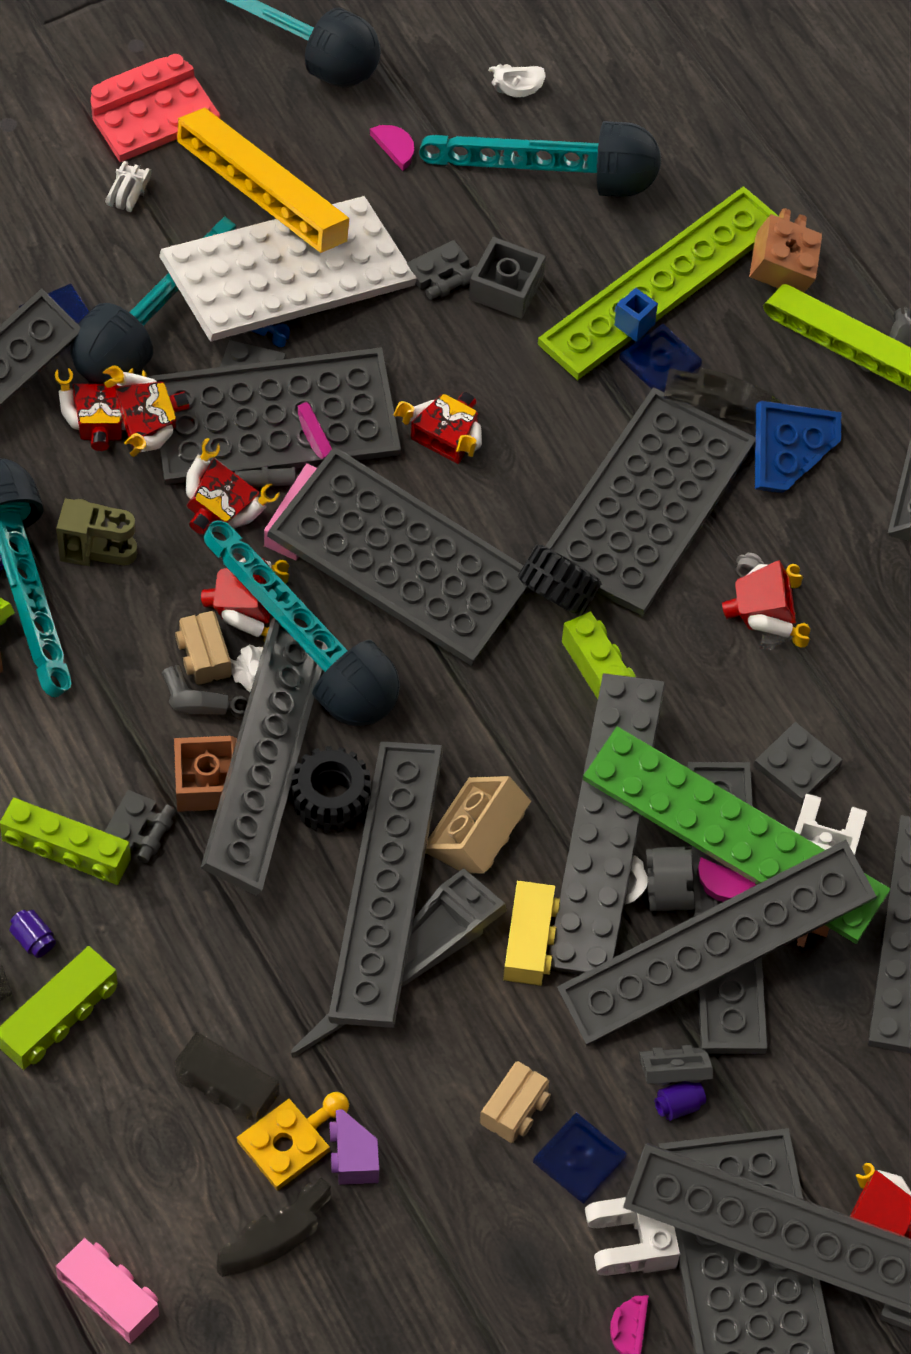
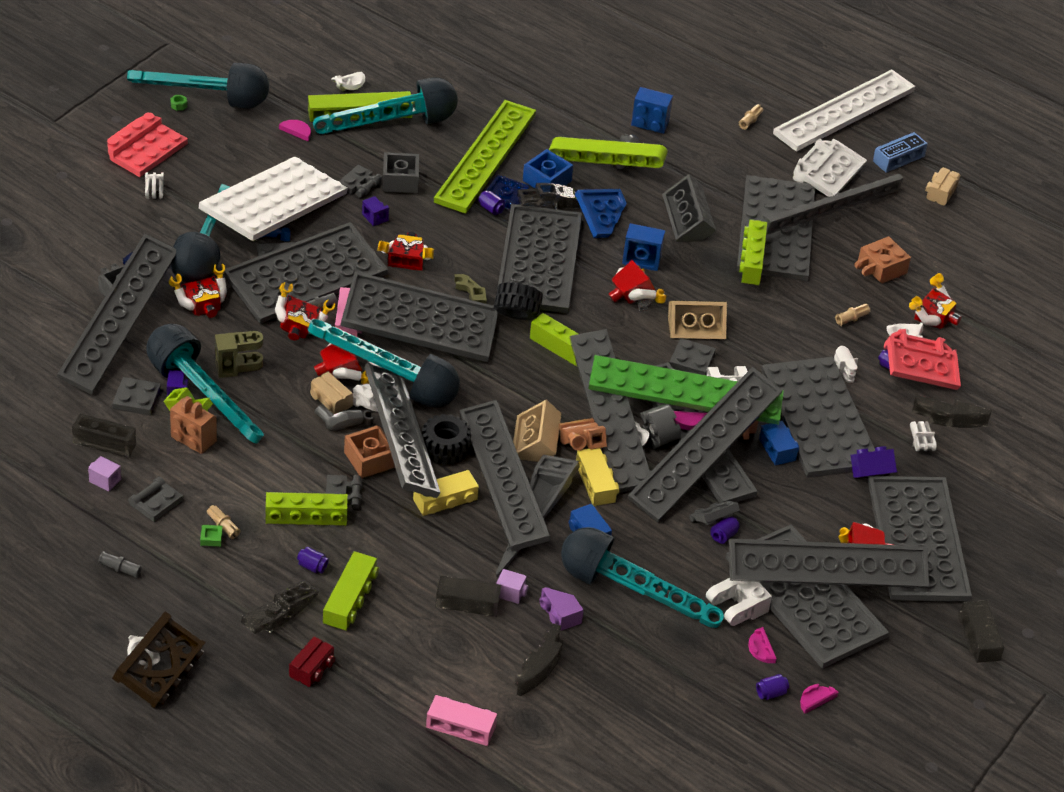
camera: 25 degrees left, 15 degrees down
torso [103,365,189,457] -> none
yellow brick [177,107,349,253] -> none
yellow plate [236,1092,349,1191] -> none
dark pink tile [298,402,332,459] -> none
tan brick [480,1061,551,1143] -> none
clear blue tile [533,1112,627,1204] -> none
blue brick [614,287,658,342] -> none
light grey plate [736,553,764,577] -> none
nougat hinge [749,208,822,293] -> none
none -> bright green tile [170,95,187,111]
none -> lime brick [308,91,413,122]
none -> dark purple brick [362,196,389,226]
none -> light yellow brick [413,470,479,516]
none -> olive piece [454,274,487,304]
none -> dark purple brick [478,191,505,215]
none -> lavender brick [495,569,528,604]
none -> blue brick [523,149,573,197]
none -> nougat hips [559,418,607,450]
none -> piece [561,527,724,628]
none -> blue brick [569,504,612,535]
none -> blue brick [622,223,665,271]
none -> tan slope [668,301,727,339]
none -> blue brick [759,421,799,465]

